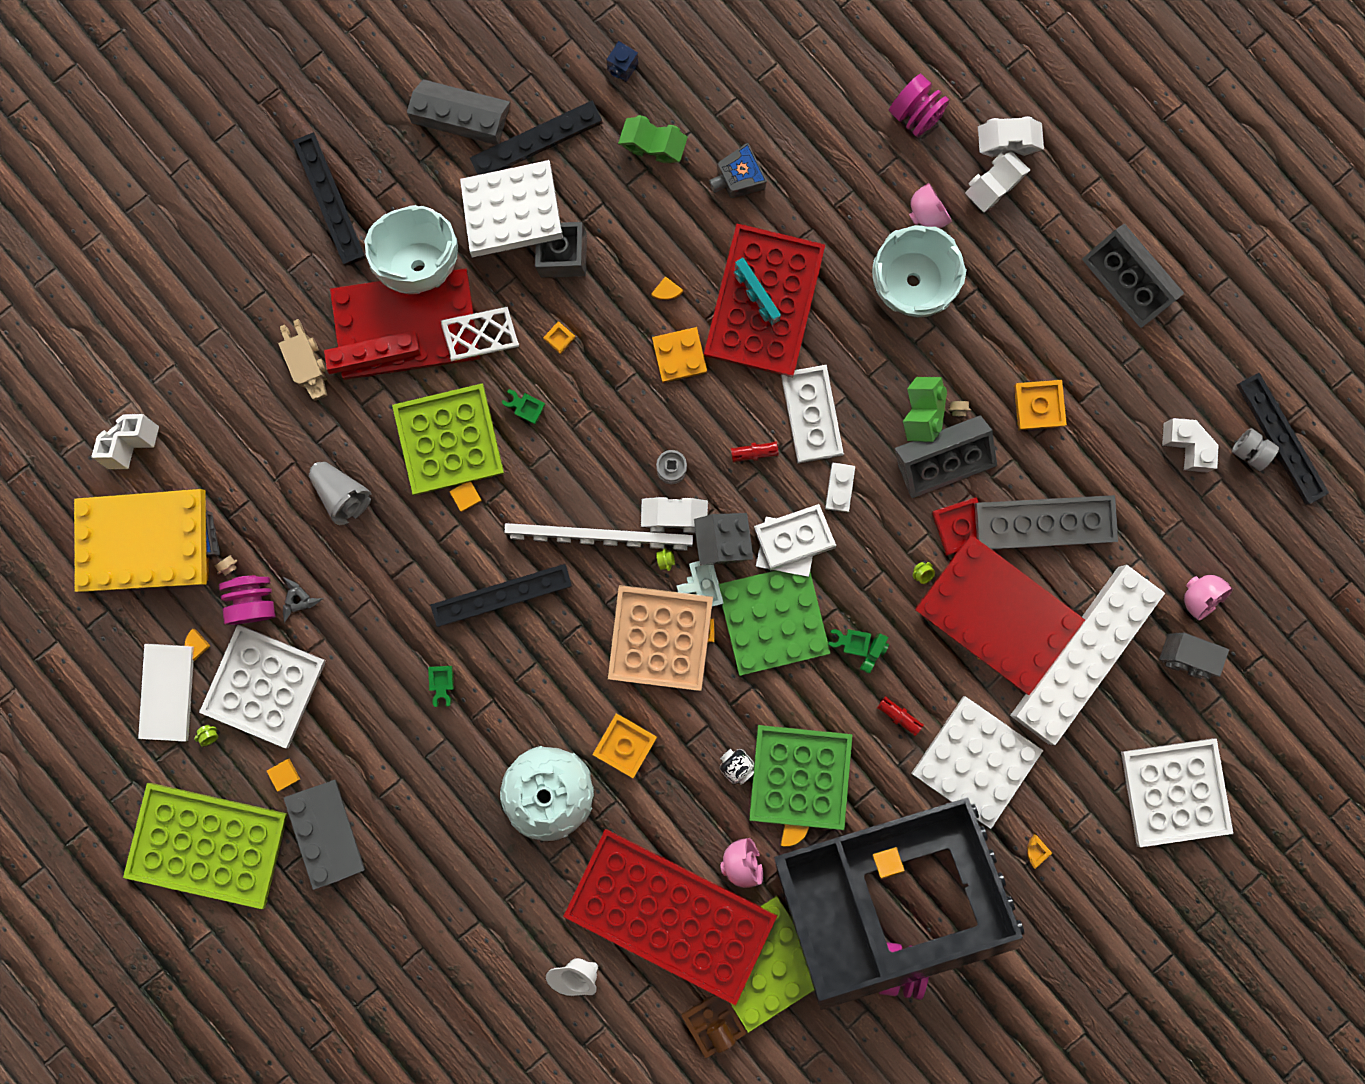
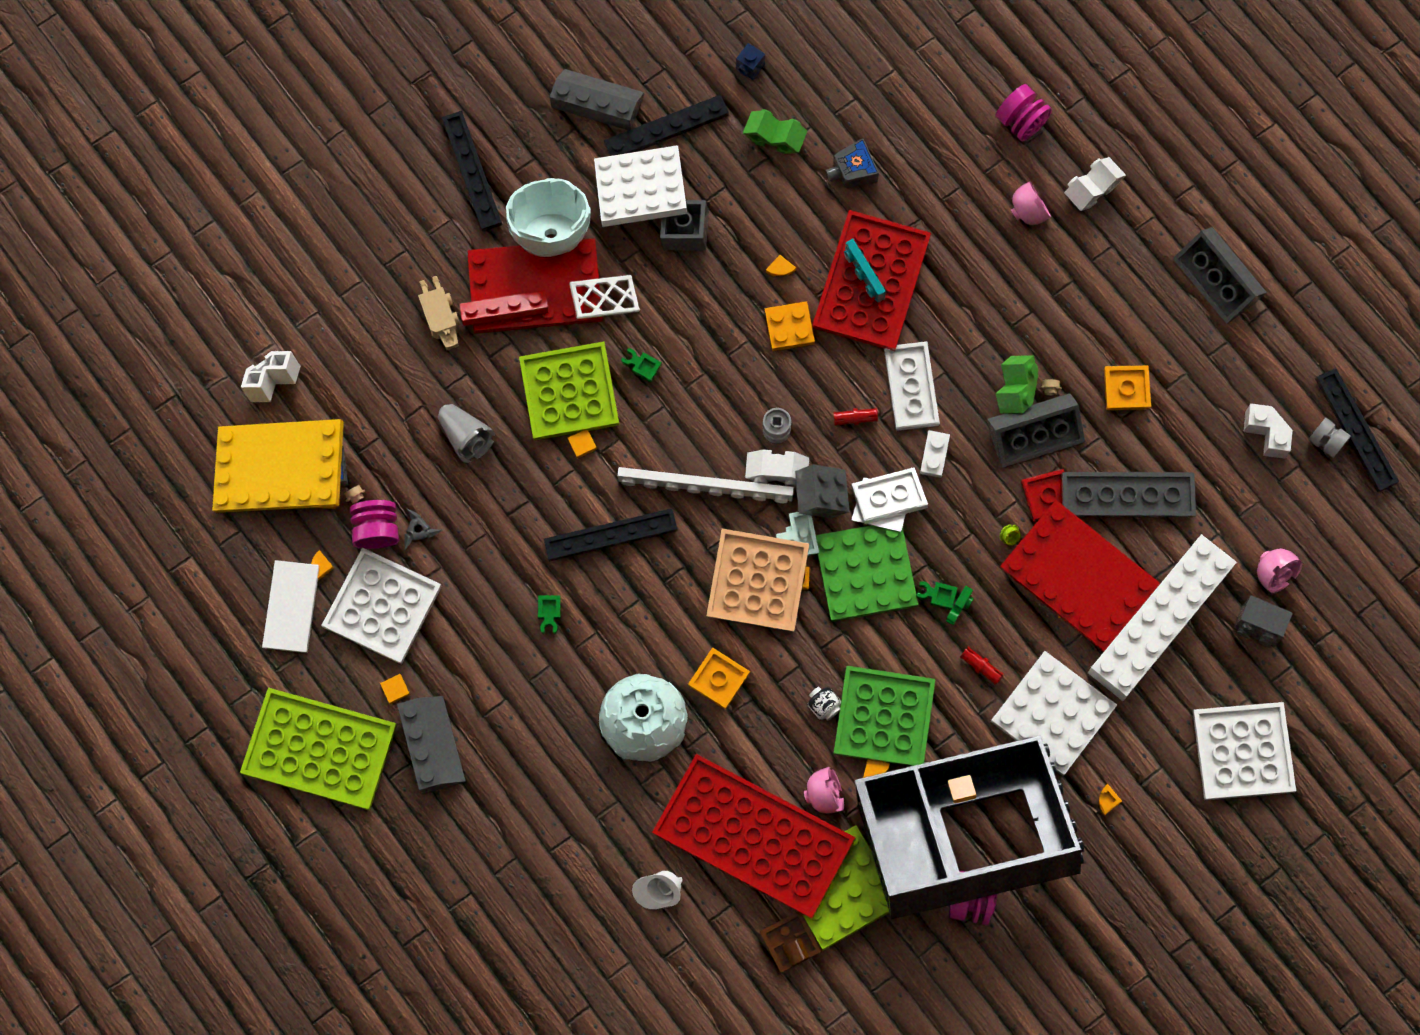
camera: 10 degrees right, 10 degrees down
lime plate [194,725,218,746] -> none
light orange tile [543,321,576,355] -> none
lime plate [657,548,675,571] -> none
light aqua piece [872,225,967,317] -> none
white brick [978,117,1044,158] -> none

